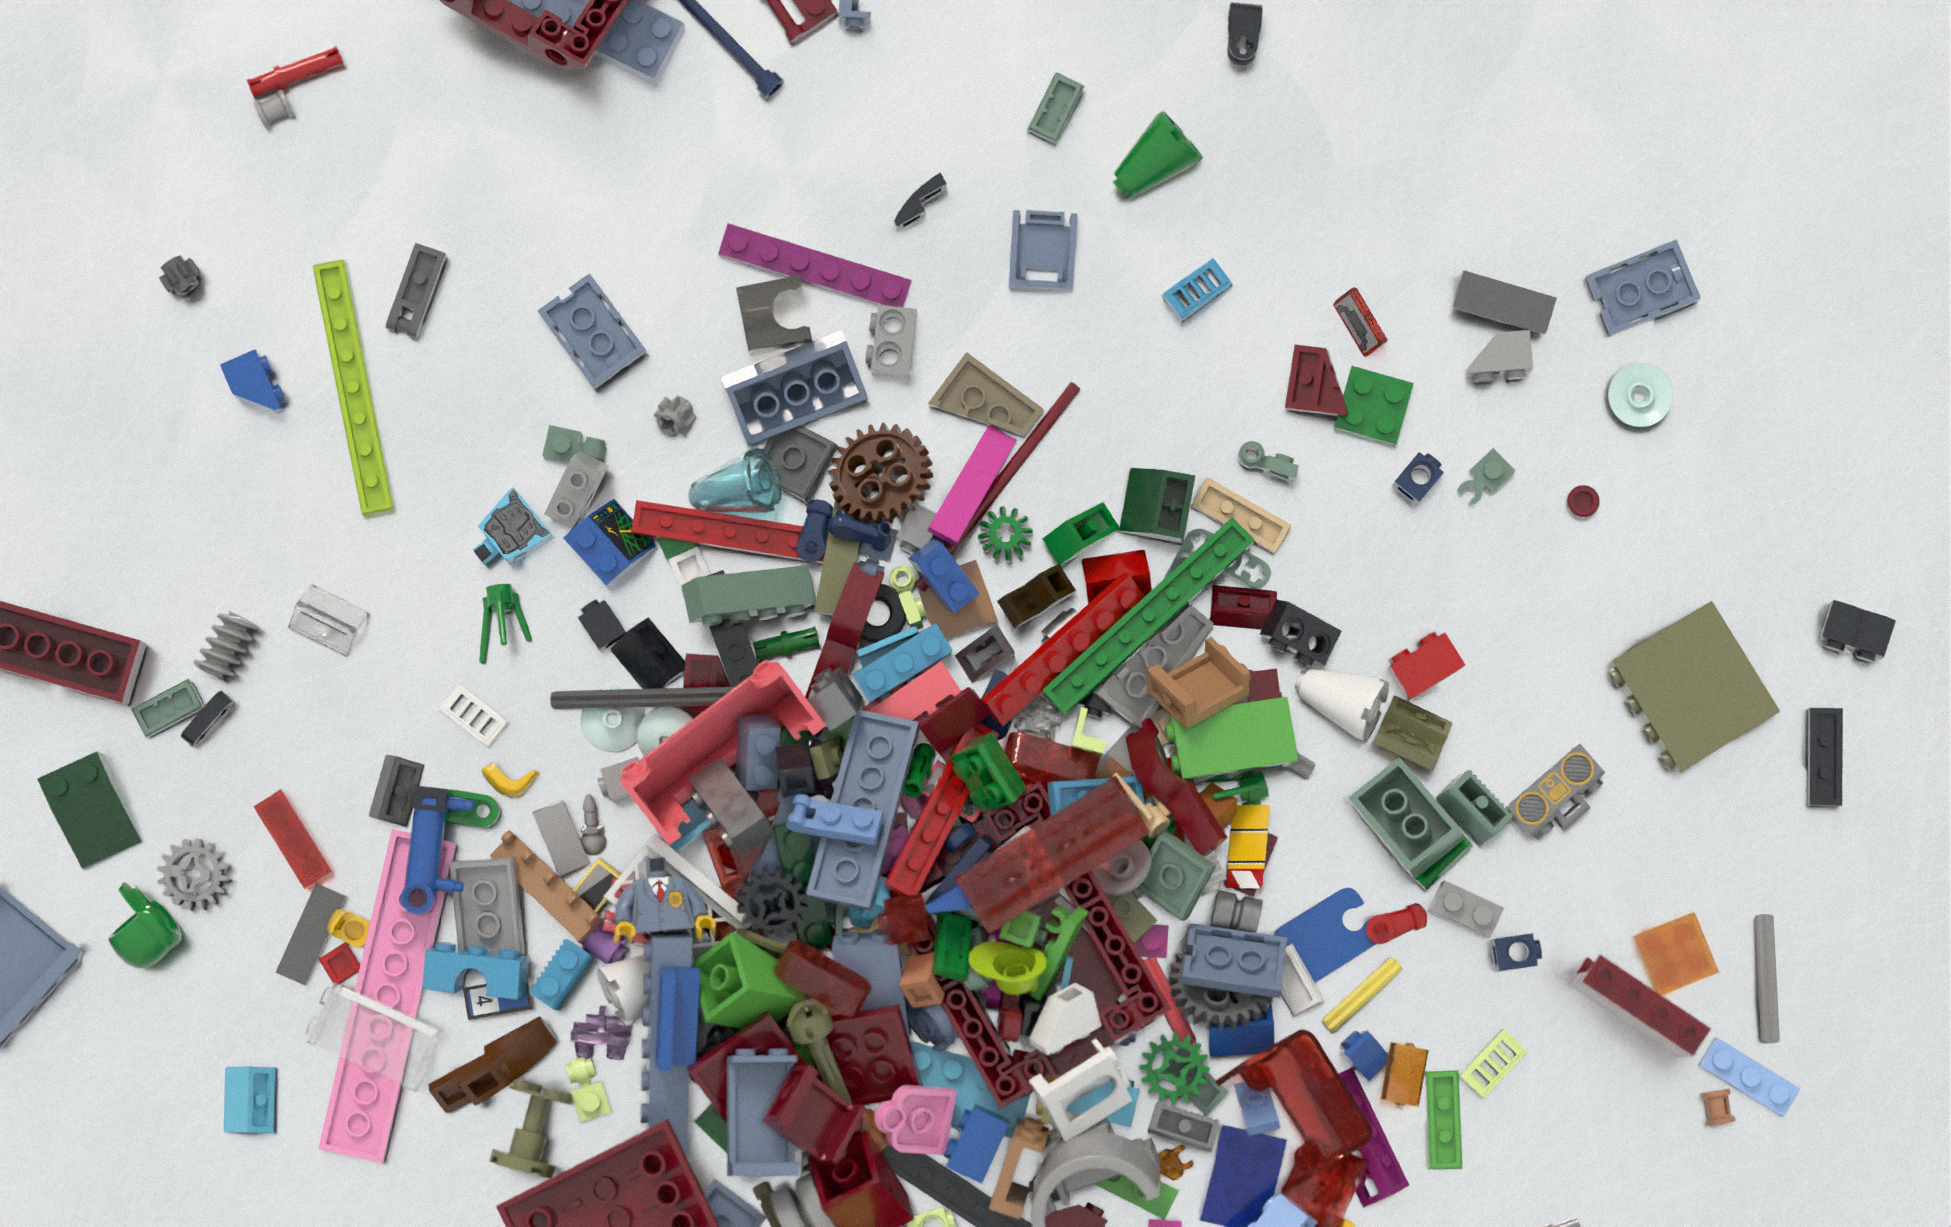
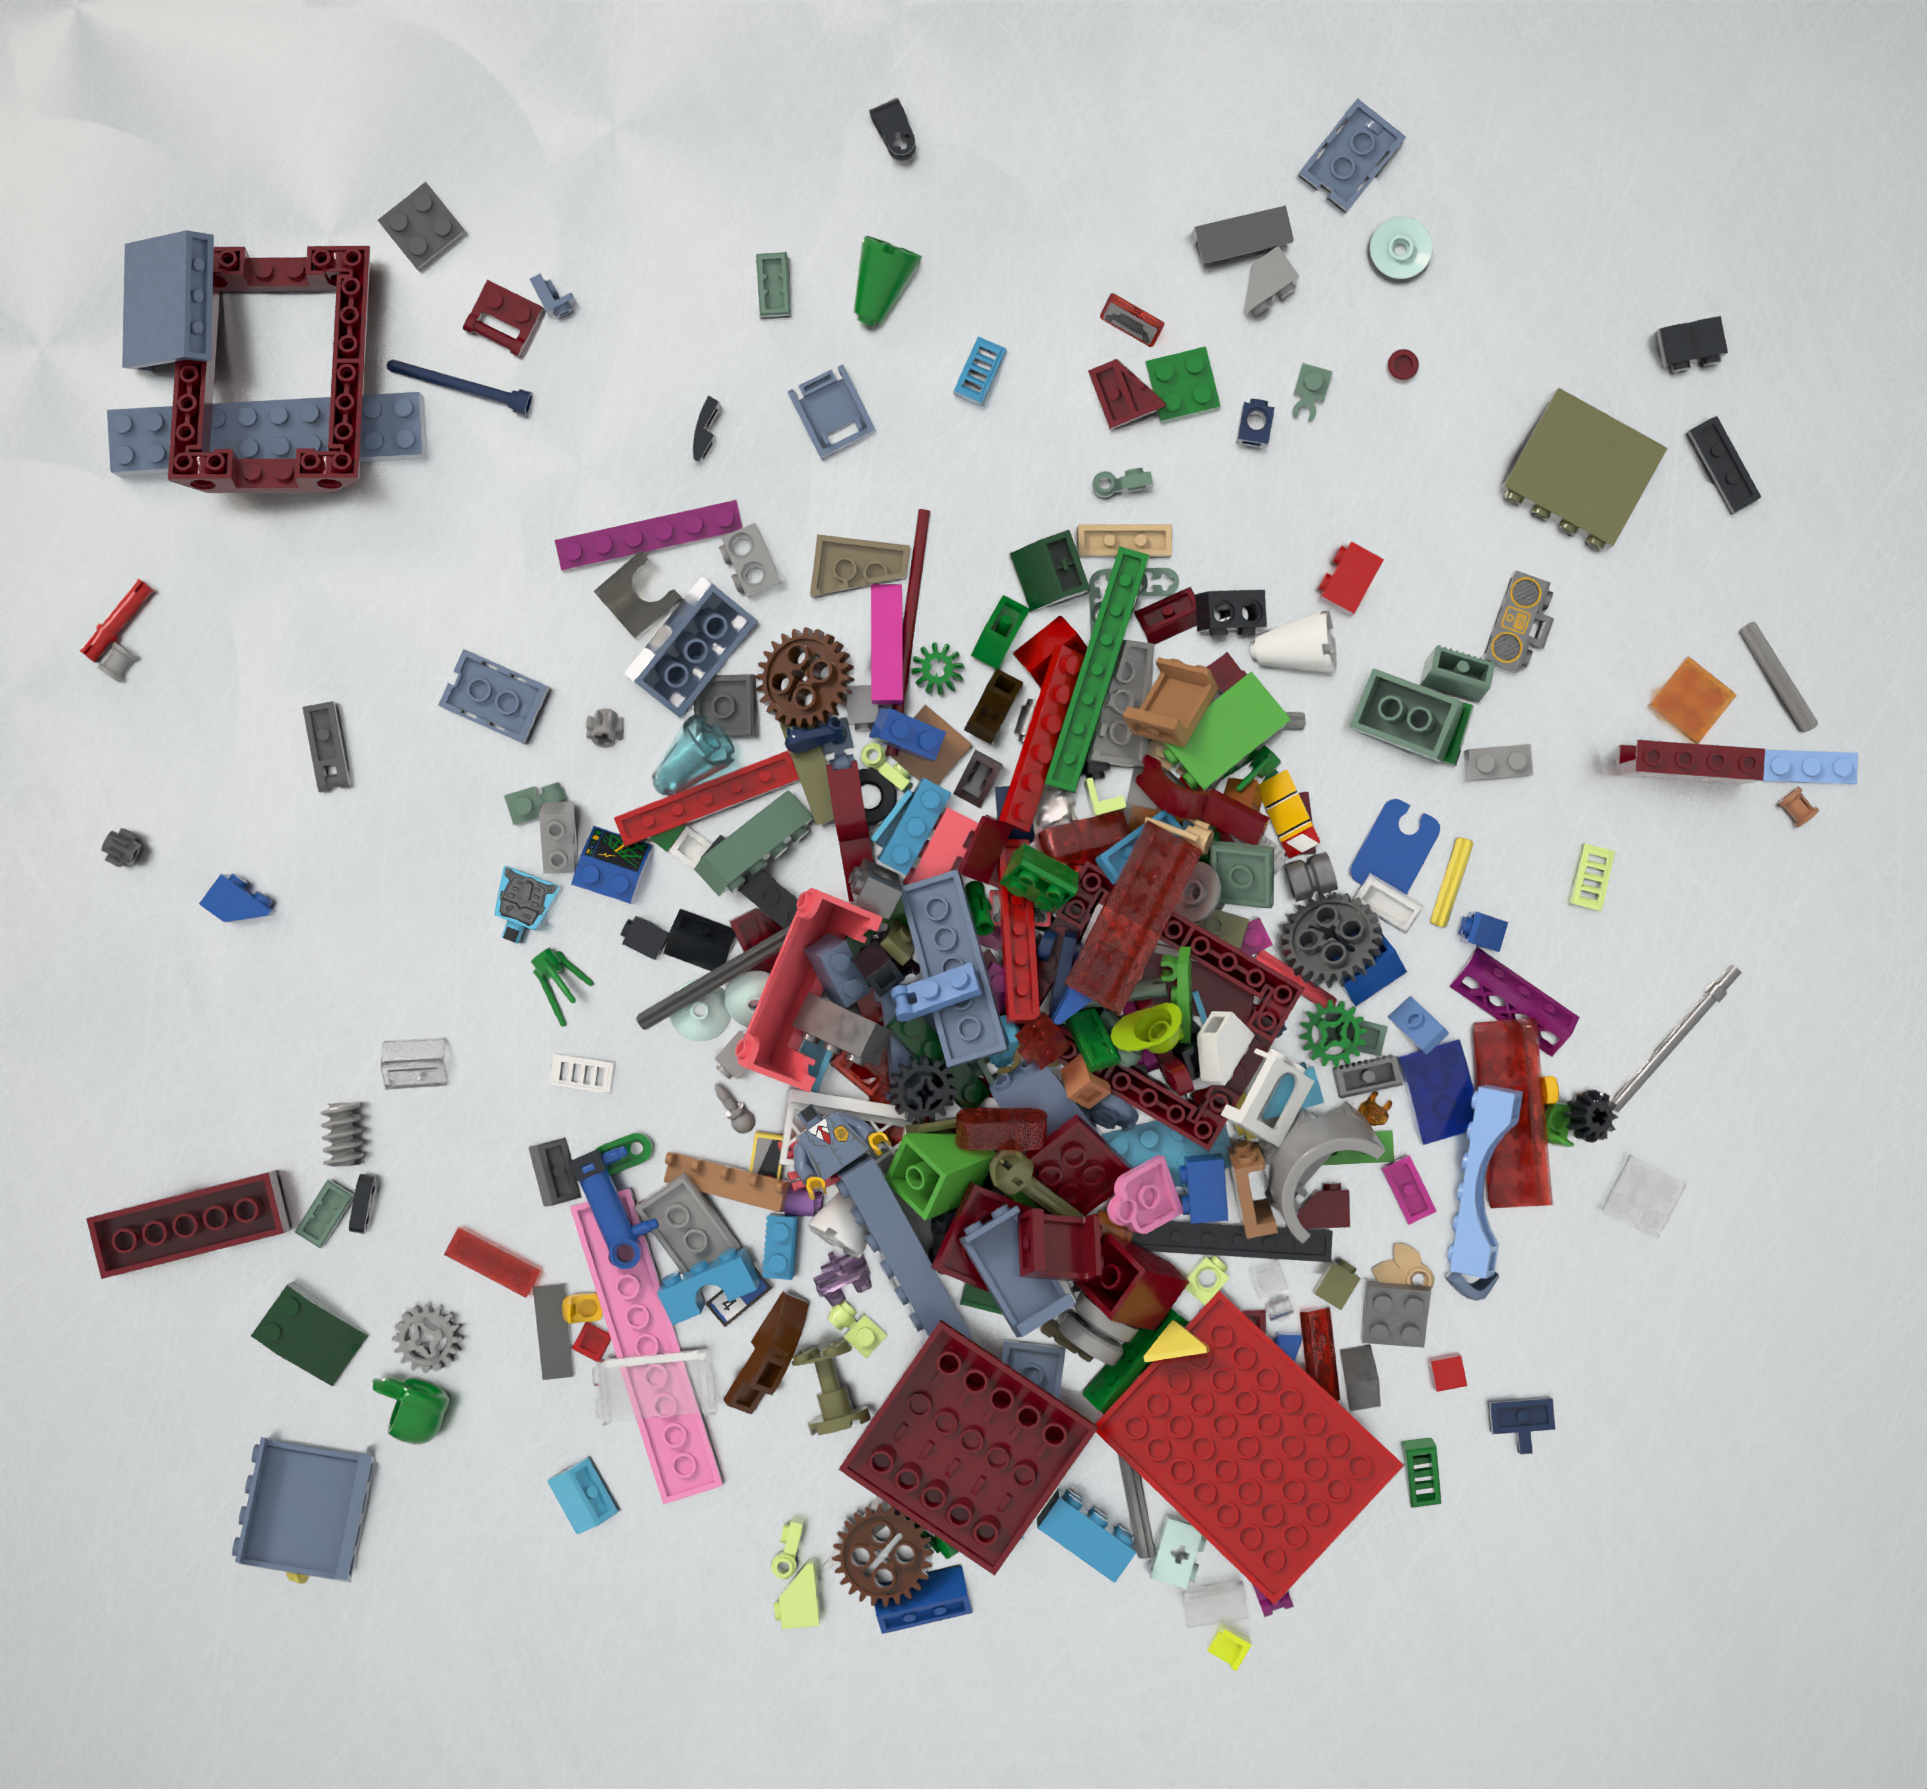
camera: 35 degrees left, 5 degrees up
lime tile [312,259,395,517] -> none
yellow hair [481,763,539,798] -> none
light grey slope [532,800,589,876] -> none
blue panel [655,966,700,1071] -> none
green pin [752,626,820,661] -> none
dark blue piece [796,499,833,562] -> none
bright green plate [999,906,1043,949] -> none
sand blue piece [1181,923,1287,998] -> none
clear red windscreen [1215,1029,1372,1194] -> none
red piece [1366,903,1427,944] -> none
olive slope [1373,695,1453,771] -> none
clear orange piece [1381,1042,1429,1106] -> none
bright green tile [1425,1070,1463,1170] -> none
dark blue brick [1491,933,1542,972] -> none

